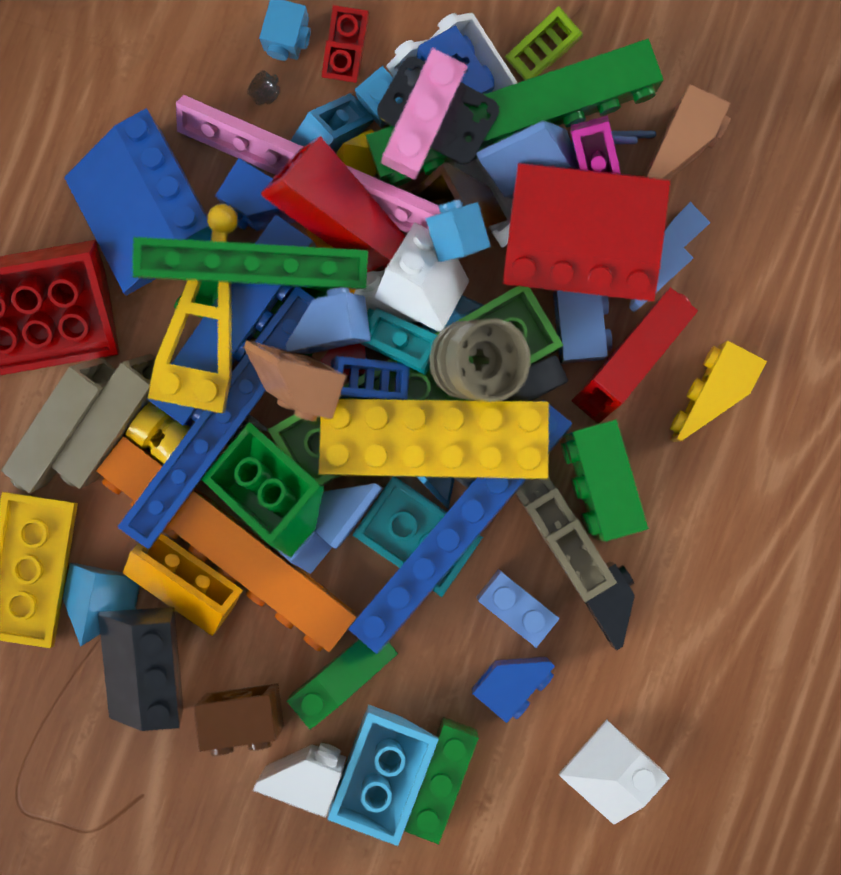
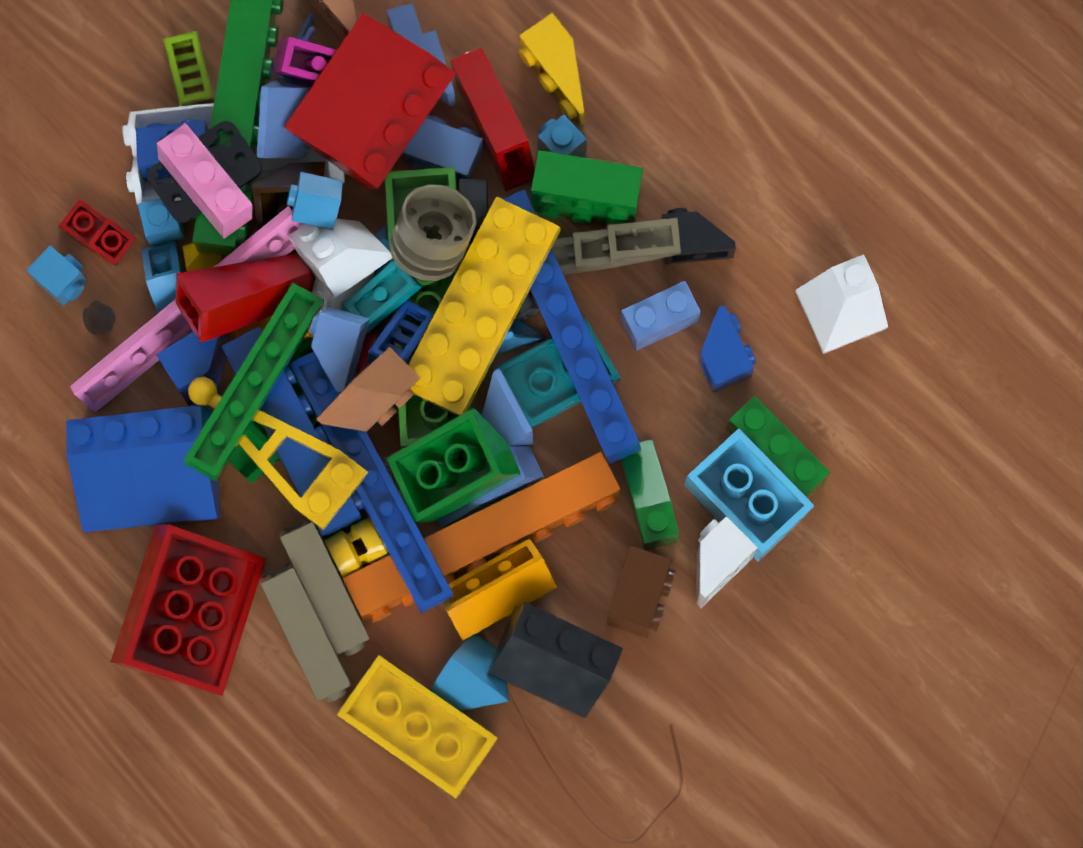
camera: 65 degrees left, 10 degrees down
none -> dark azure brick [538,114,587,157]

